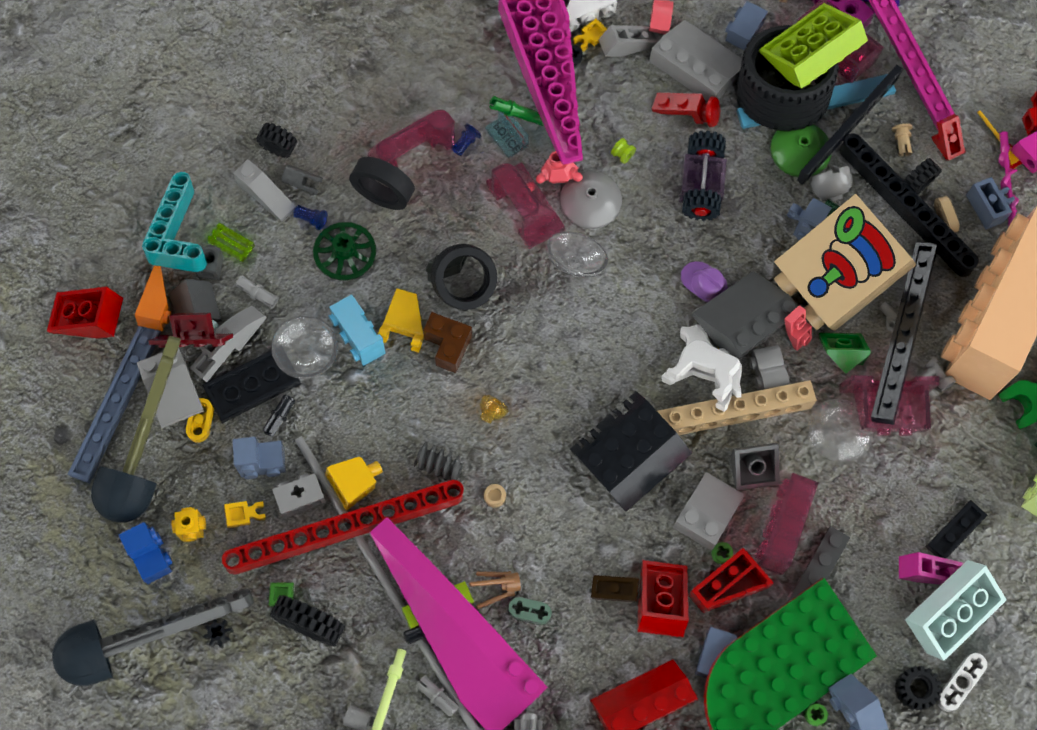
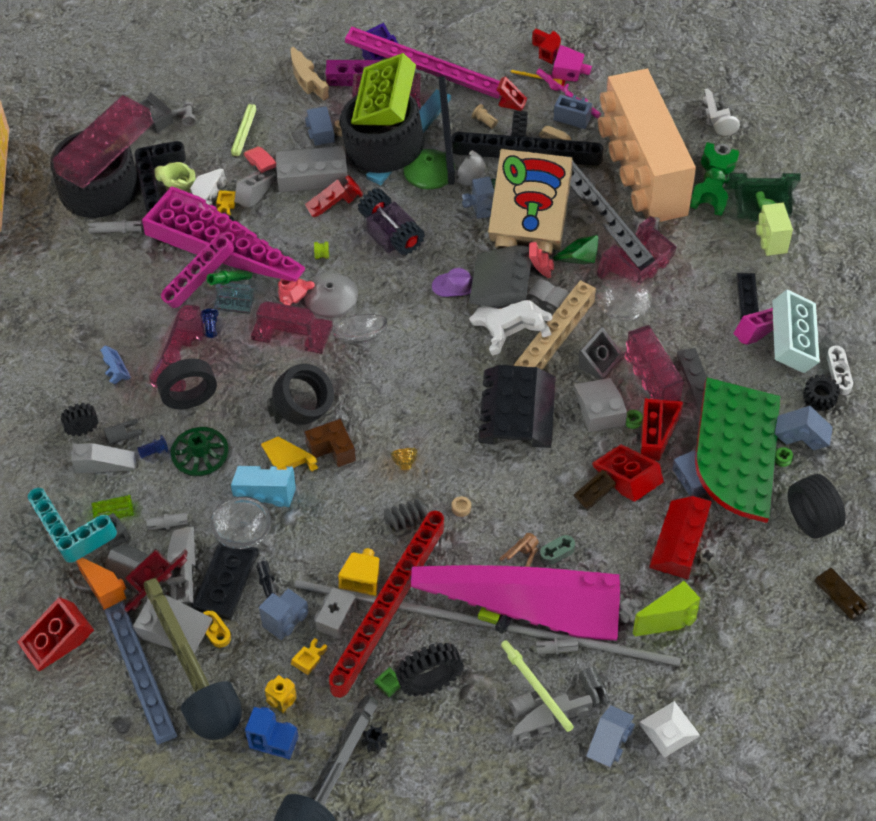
camera: 40 degrees left, 15 degrees down
none -> medium blue plate [100,345,131,384]
none -> dark pink beam [161,234,234,308]

